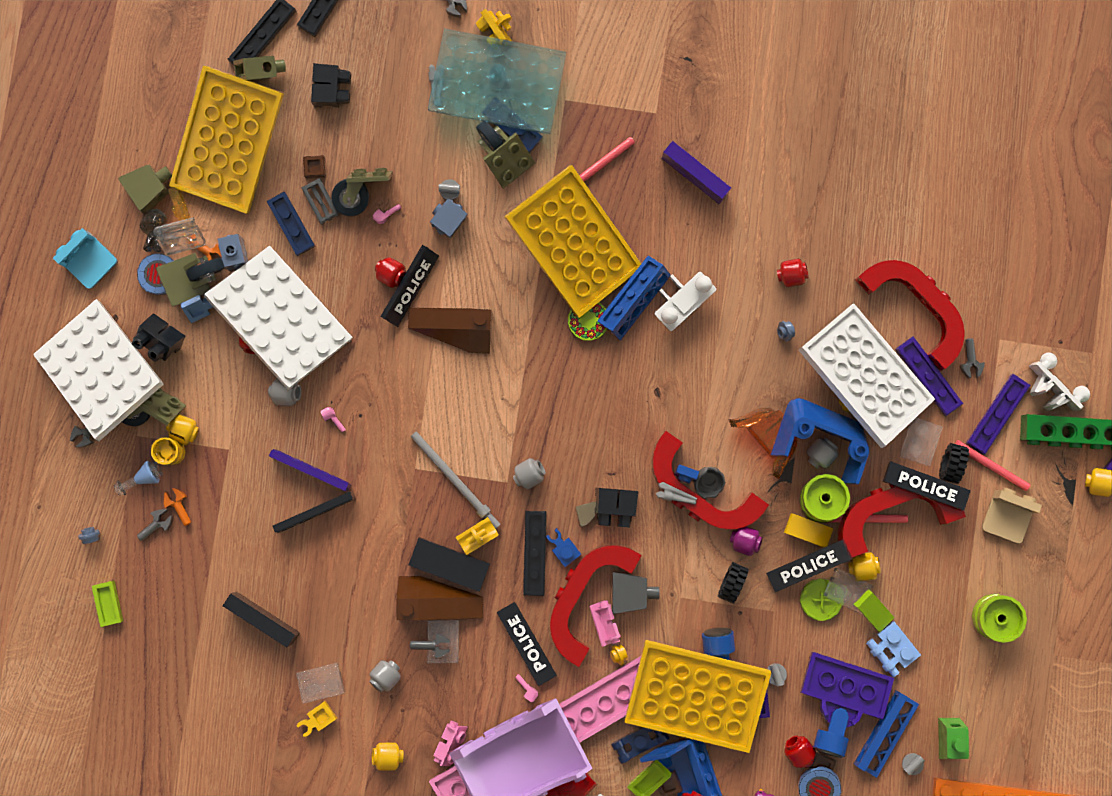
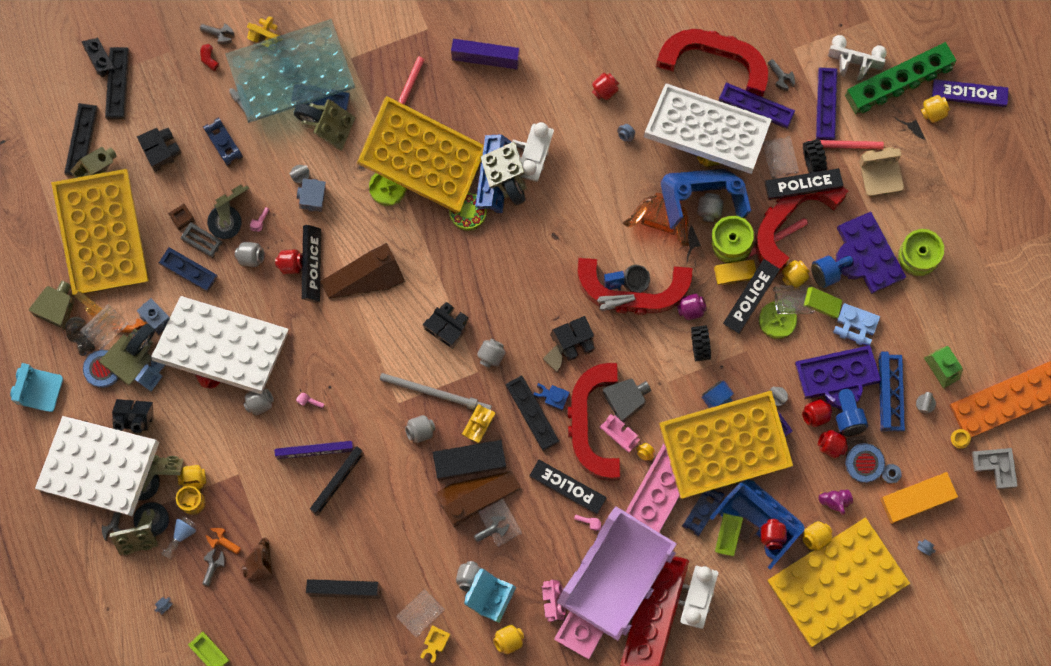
camera: 30 degrees left, 10 degrees down
none -> olive plate [110,502,169,555]
none -> red arm [200,44,219,71]
none -> dark blue plate [203,117,243,166]
none -> light grey head [235,242,265,267]
none -> reddish brown wedge [242,537,273,582]
none -> lime tile [369,173,407,206]
none -> light grey head [405,415,435,443]
none -> black hips [423,302,469,349]
none -> medium azure bracket [464,569,516,623]
none -> plate [481,142,527,205]
none -> red head [802,399,832,427]
none -> dark purple plate [811,212,906,294]

